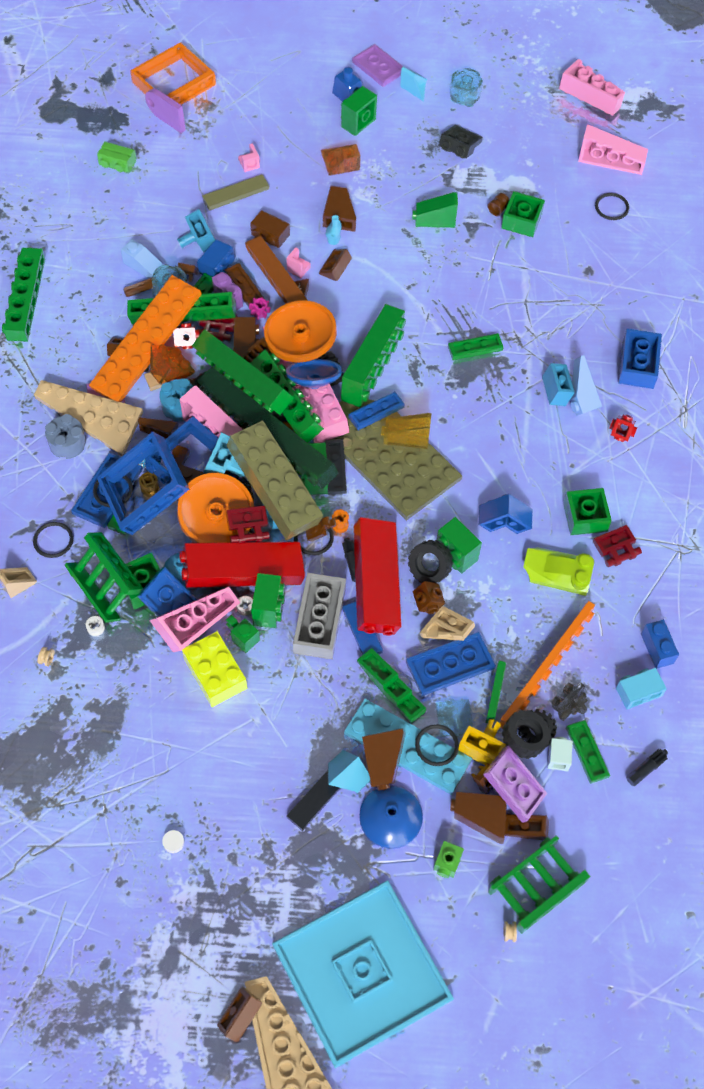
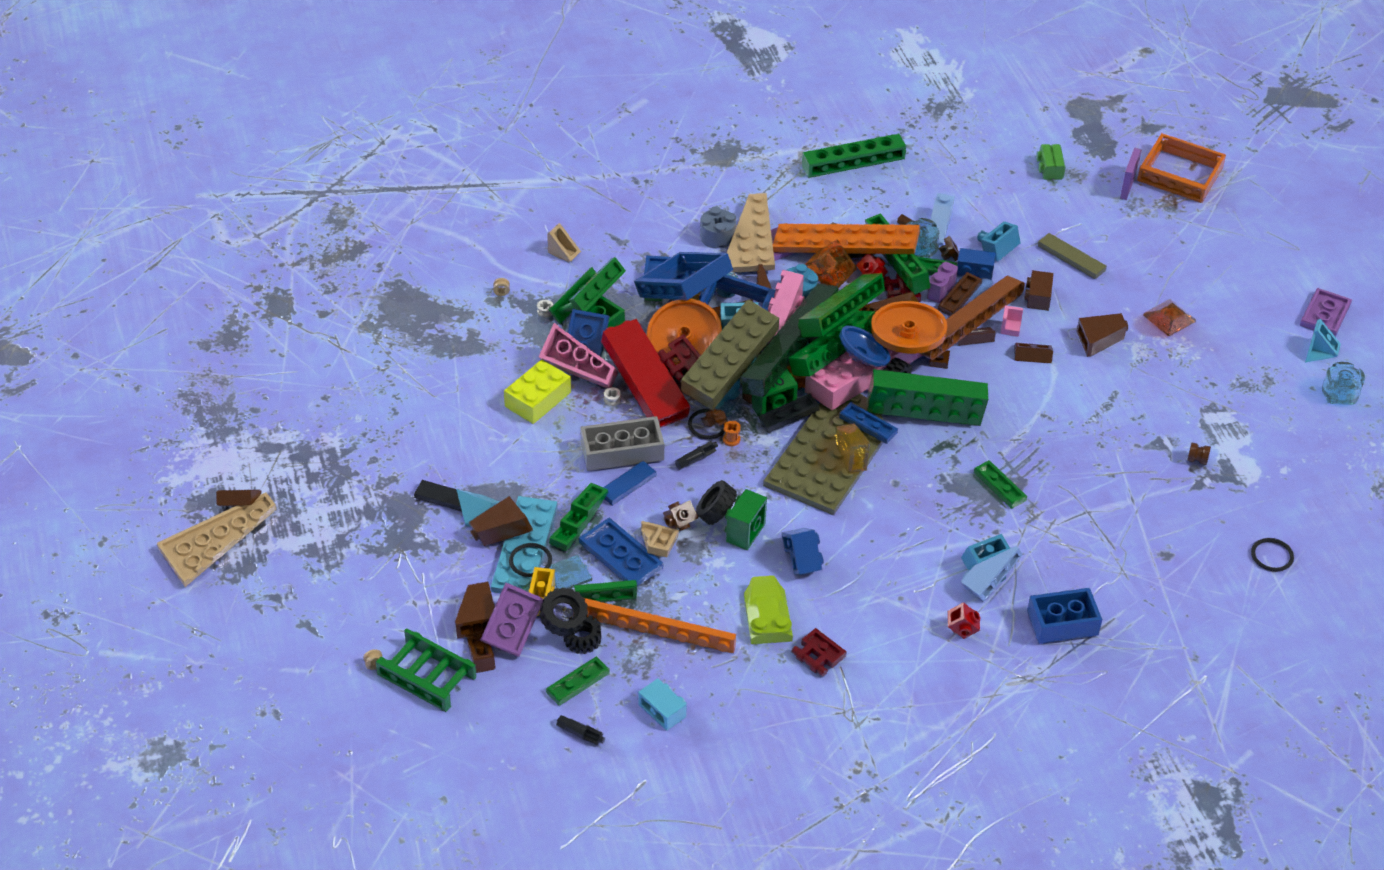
camera: 70 degrees right, 15 degrees down
black tyre [33,522,74,558] -> none
white tile [162,830,185,853] -> none
green brick [226,615,260,653] -> none
bright pink panel [238,143,260,172] -> none
dark pink gear [249,297,271,320] -> none
green brick [251,573,285,628] -> none
medium azure tile [272,880,454,1069] -> none
medium azure piece [326,215,341,245] -> none
blue torso [332,67,362,102] -> none
green brick [341,86,377,136] -> none
red brick [354,517,401,636] -> none
blue dish [359,786,423,849] -> none
slope [412,192,458,228] -> none
bright green brick [434,841,464,878] -> none
pearl dark grey plate [438,124,483,159] -> none
green brick [501,191,545,238] -> none
light aqua brick [547,737,573,771] -> none
clear smoke hips [551,682,588,721] -> none
green brick [563,488,612,535] -> none
bright pink wedge [578,124,648,175] -> none
blue brick [641,619,679,669] -> none

